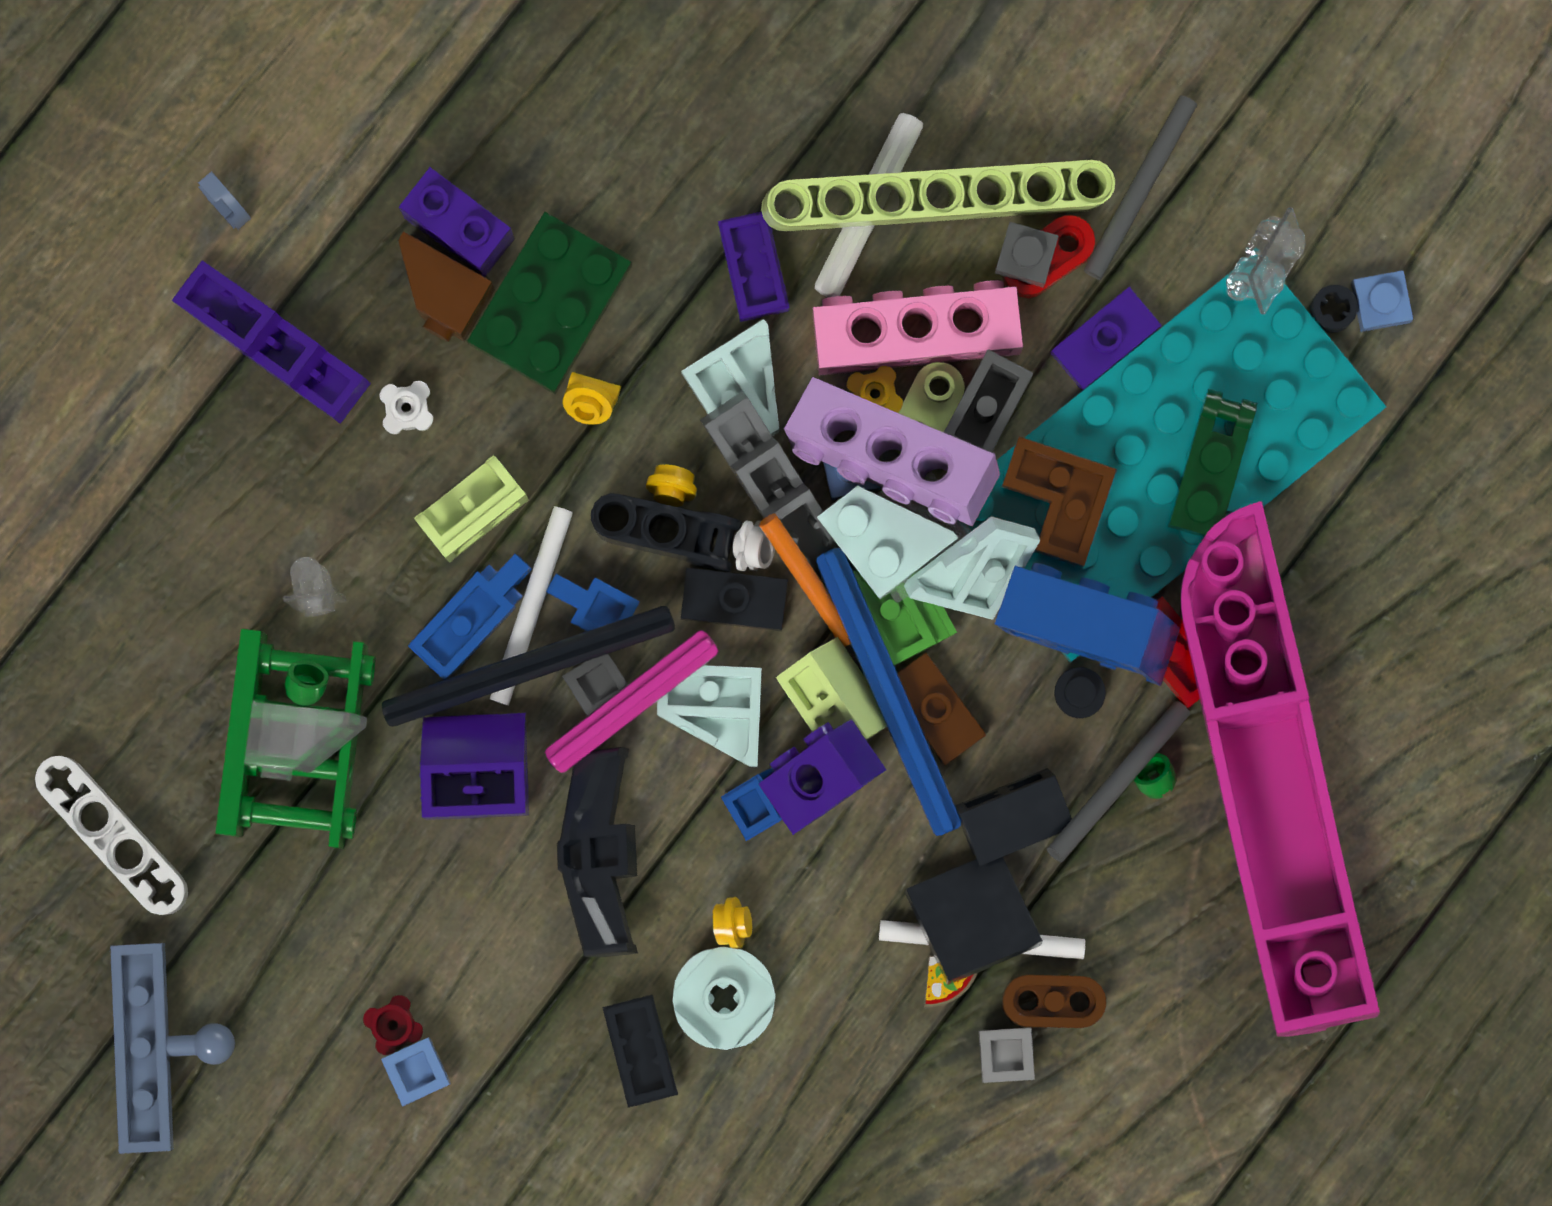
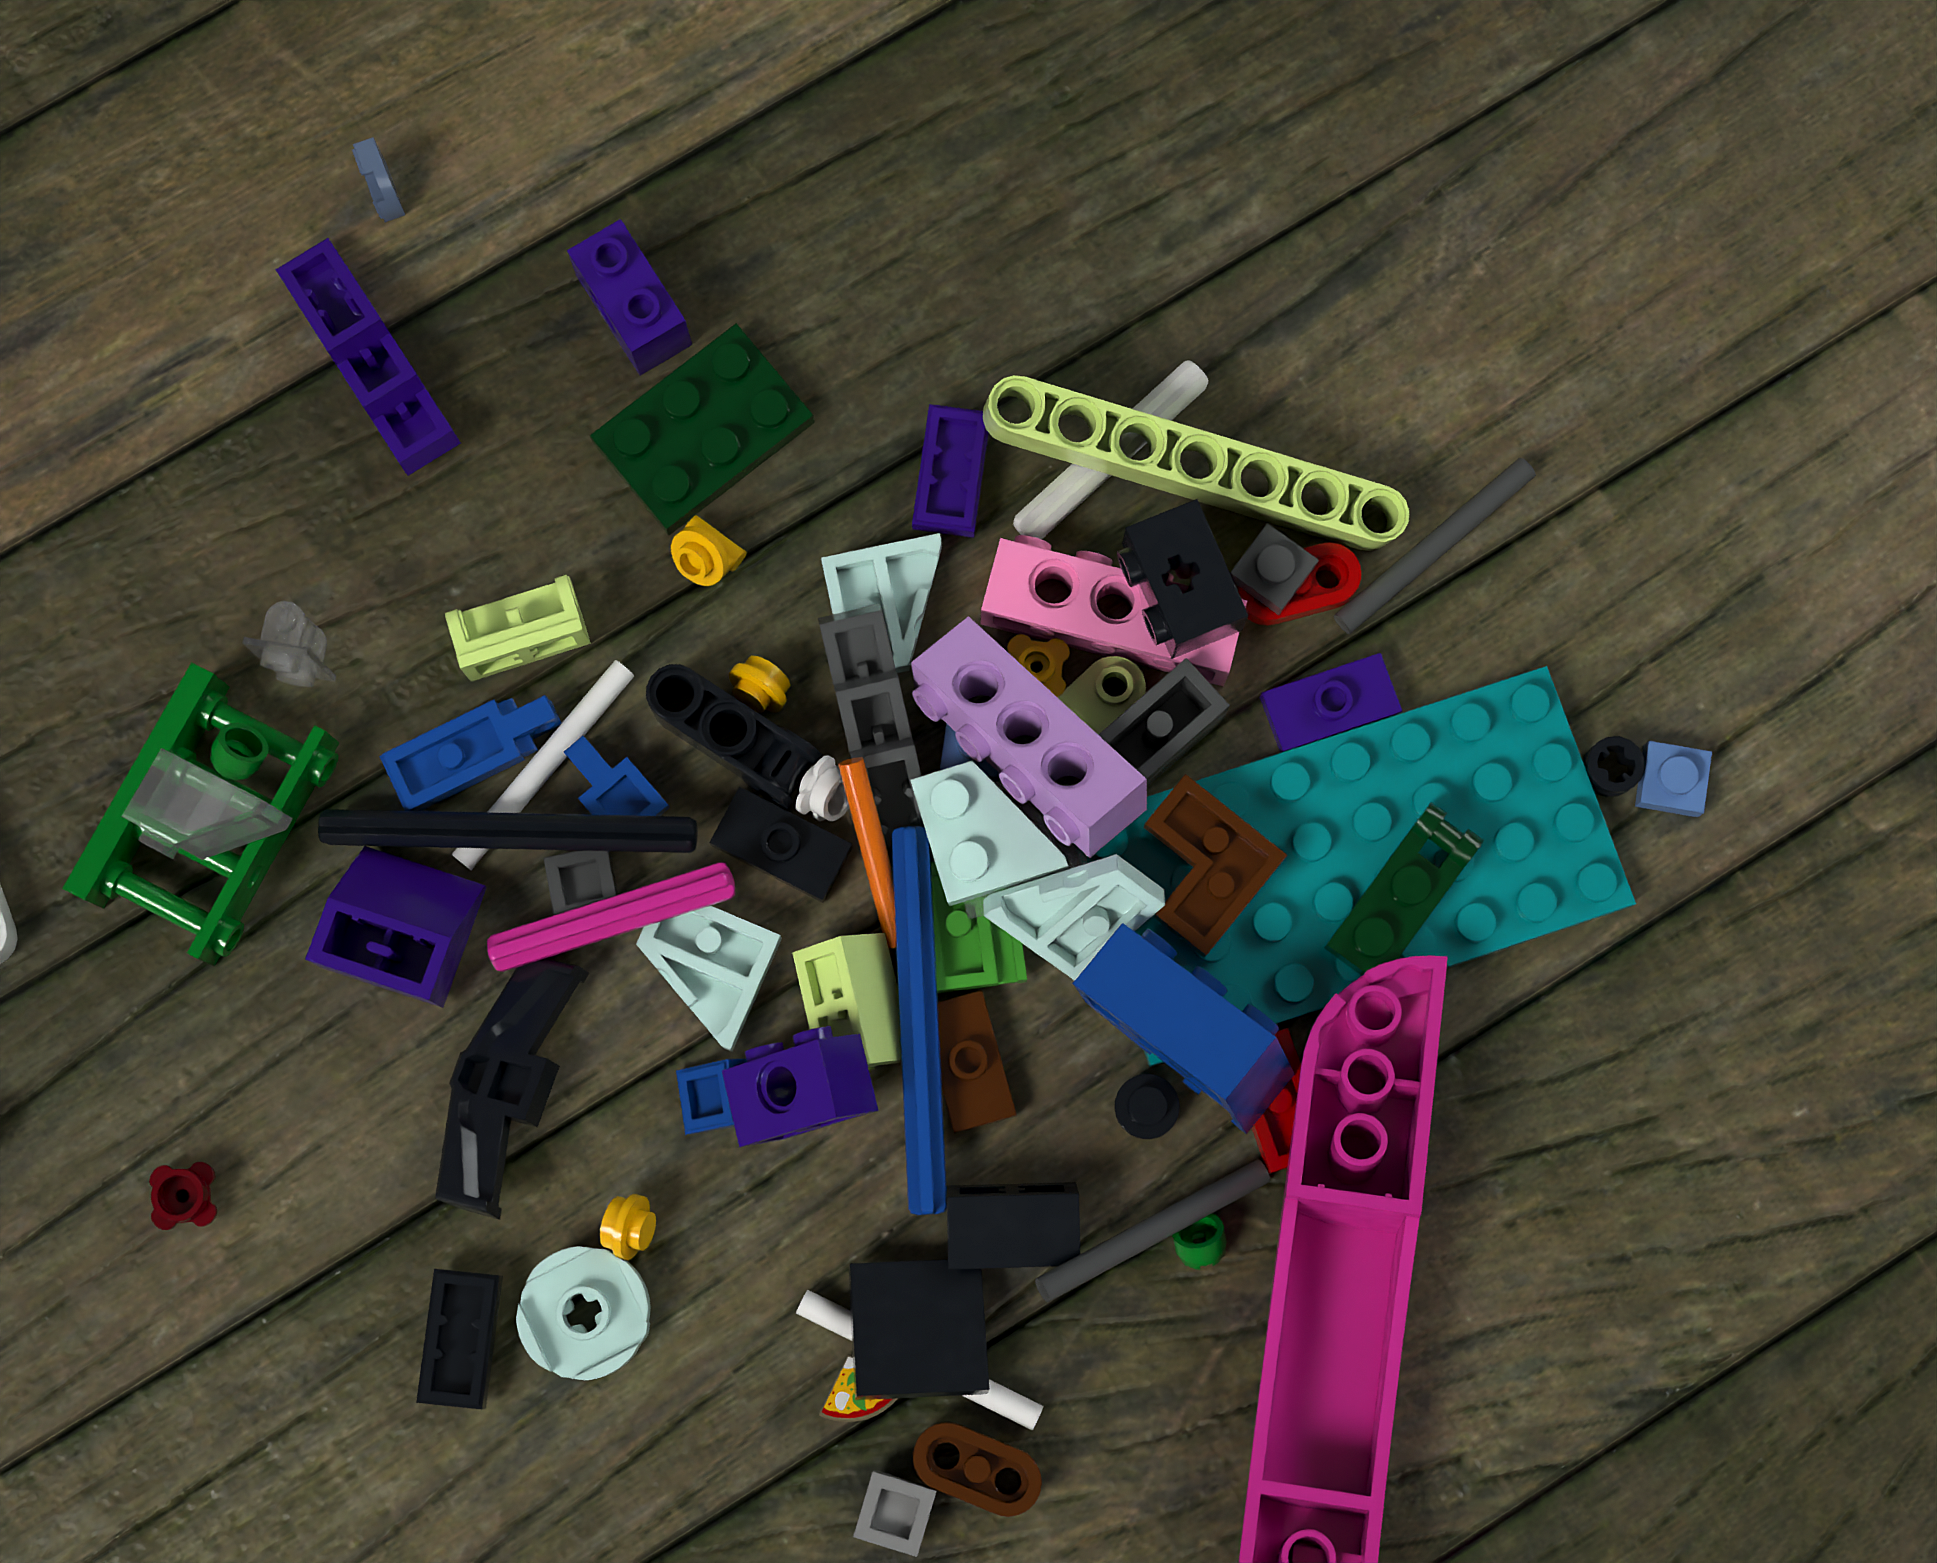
camera: 20 degrees right, 5 degrees down
white plate [380,381,433,434] -> none
medium blue plate [381,1037,451,1106] -> none
reddish brown slope [398,231,495,342] -> none
clear hinge [1226,207,1305,314] -> none
none -> black brick [1117,499,1249,659]

